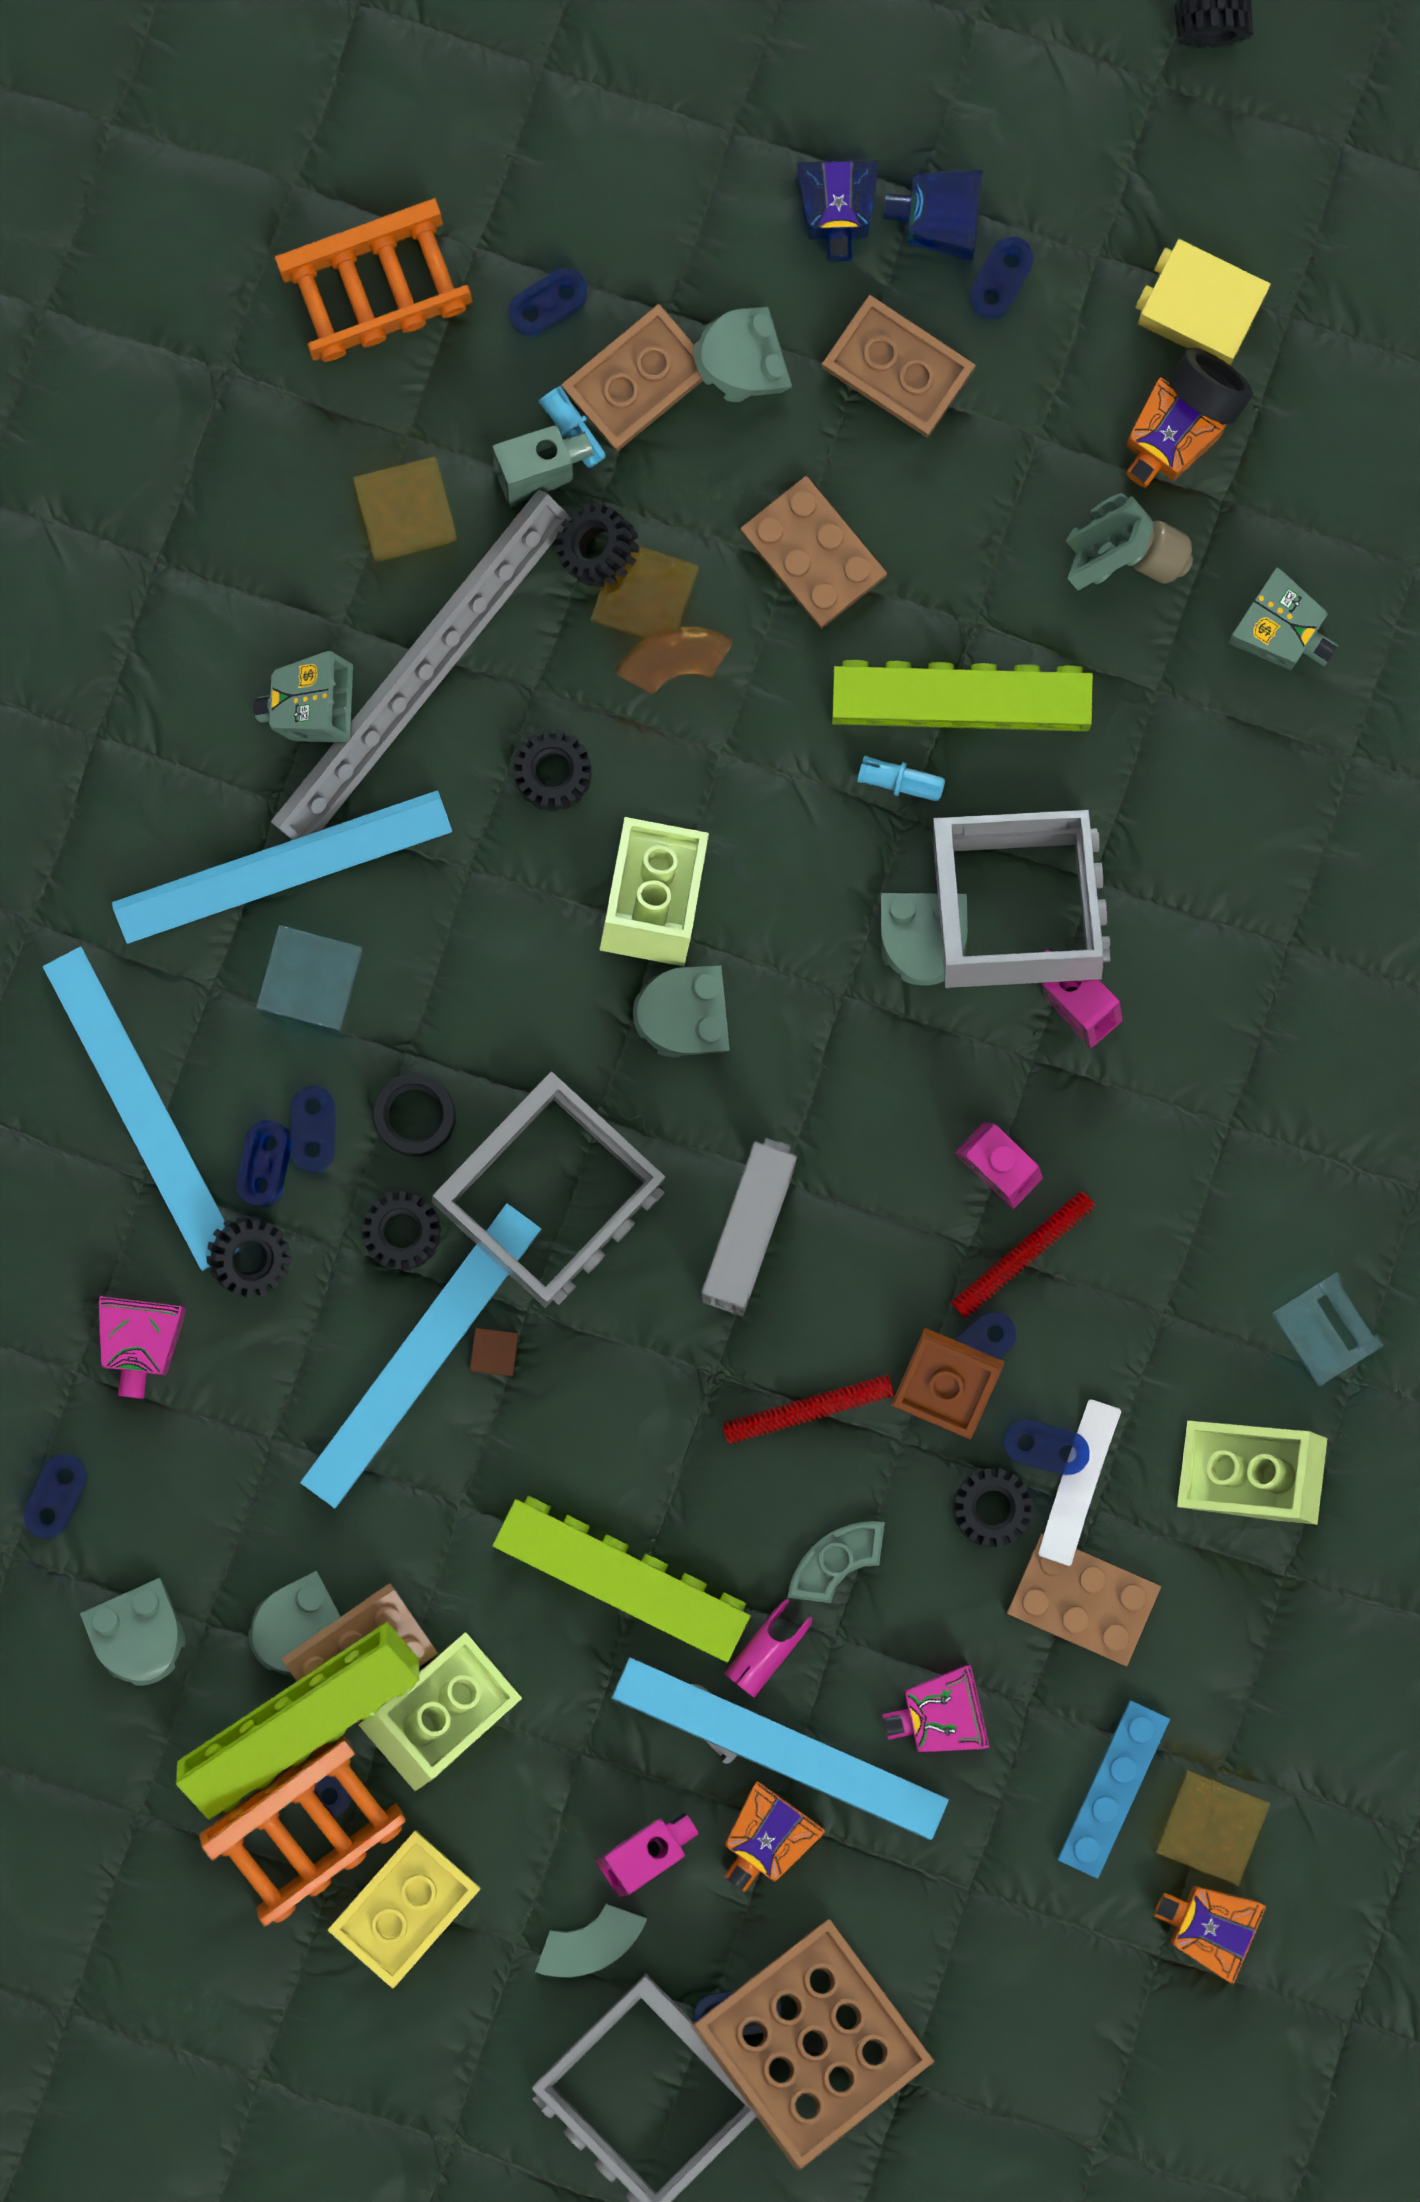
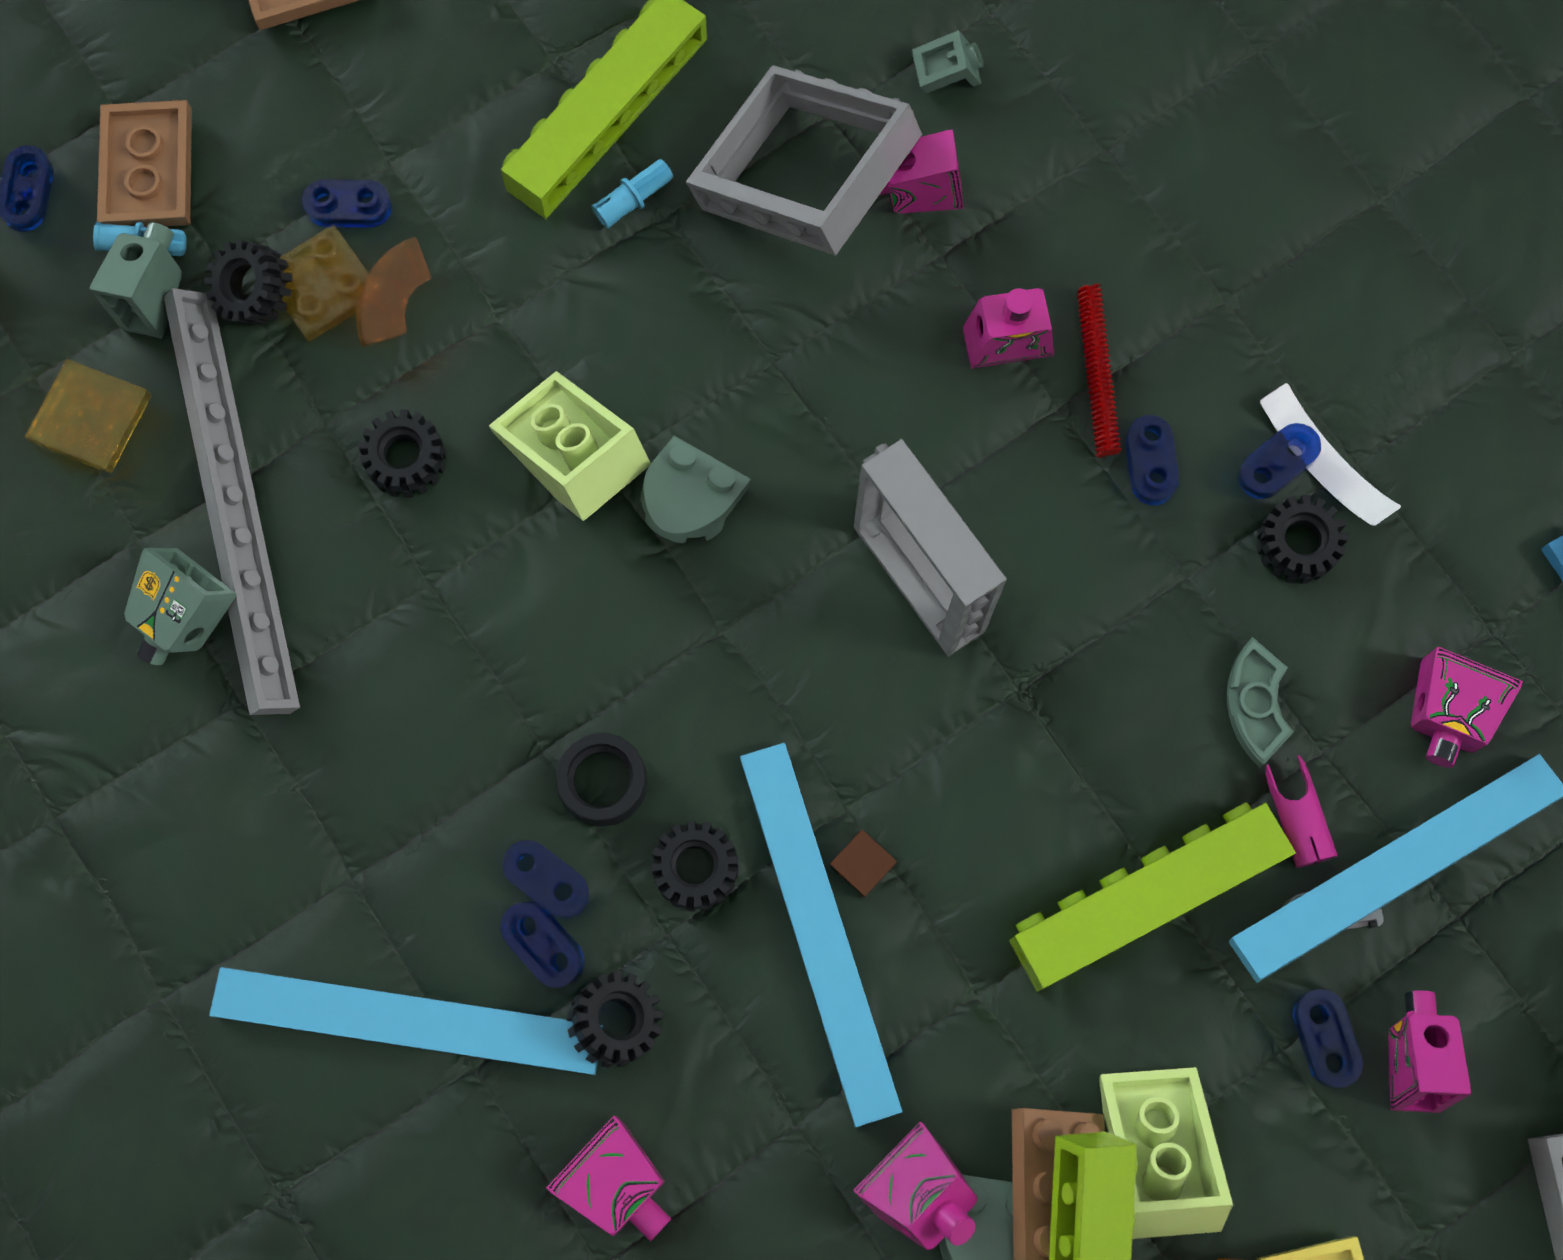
camera: 55 degrees left, 10 degrees down
medium azure tile [112,790,452,944] -> none
clear light blue plate [256,925,363,1032] -> none
light grey window [432,1071,666,1308] -> none
sand green tile [535,1903,647,1977] -> none
sand green slope [694,307,792,402] -> none
red axle [722,1374,894,1444] -> none
torso [724,1780,825,1892] -> none
medium nougat plate [740,476,887,629] -> none
sand green slope [880,893,968,986] -> none
dark orange tile [891,1327,1005,1440] -> none
medium nougat plate [1006,1534,1161,1666] -> none
yellowish green slope [1177,1421,1327,1525] -> none
clear light blue plate [1271,1272,1384,1387] -> none
none -> clear blue plate [302,179,392,228]
none -> dark pink torso [853,1121,978,1250]
none -> sand green bracket [912,30,983,94]
none -> clear blue plate [1293,989,1363,1088]

